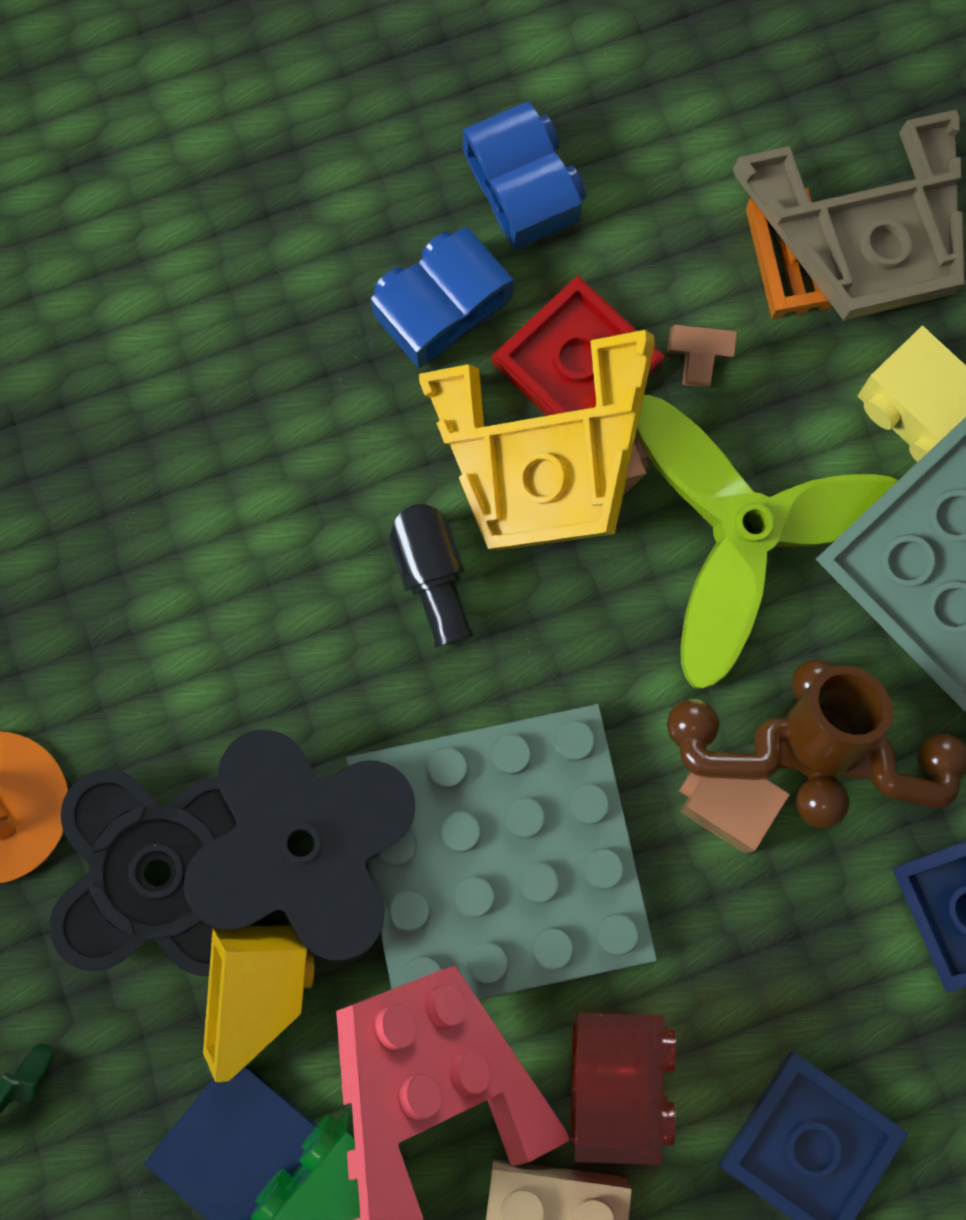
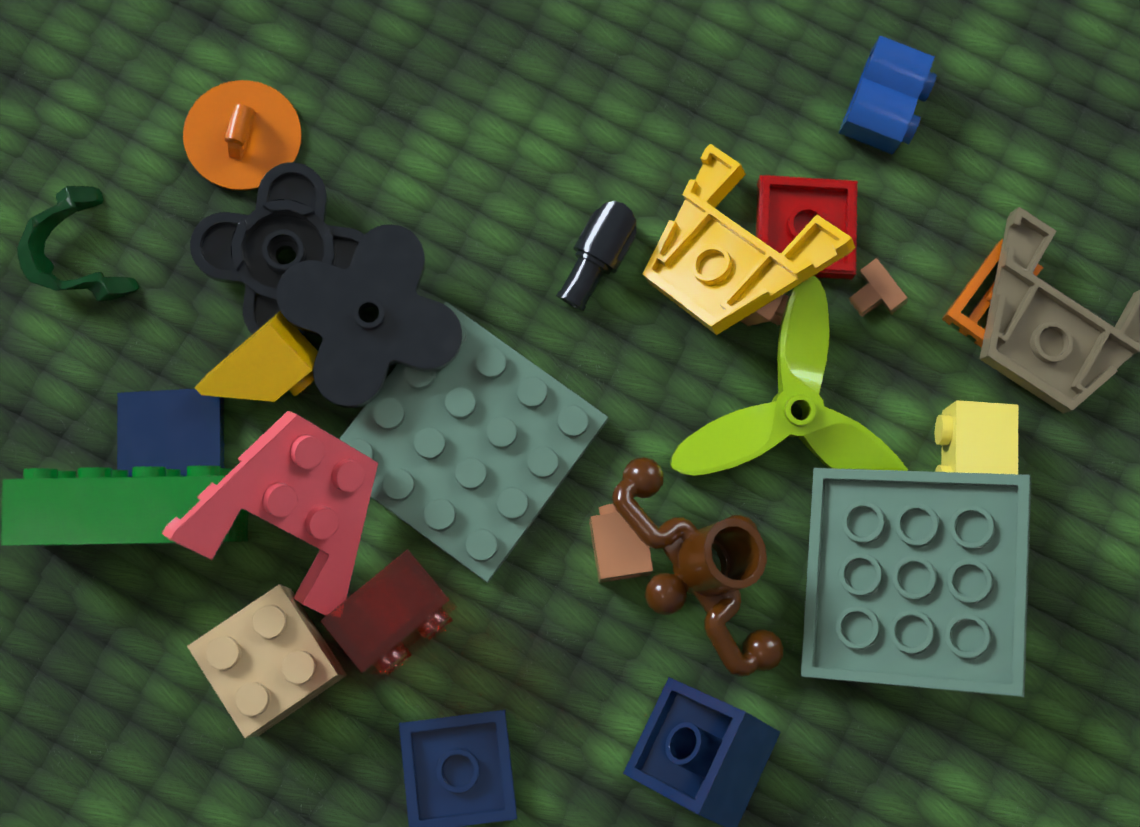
camera: 40 degrees right, 0 degrees up
blue brick [371,227,514,369] -> none

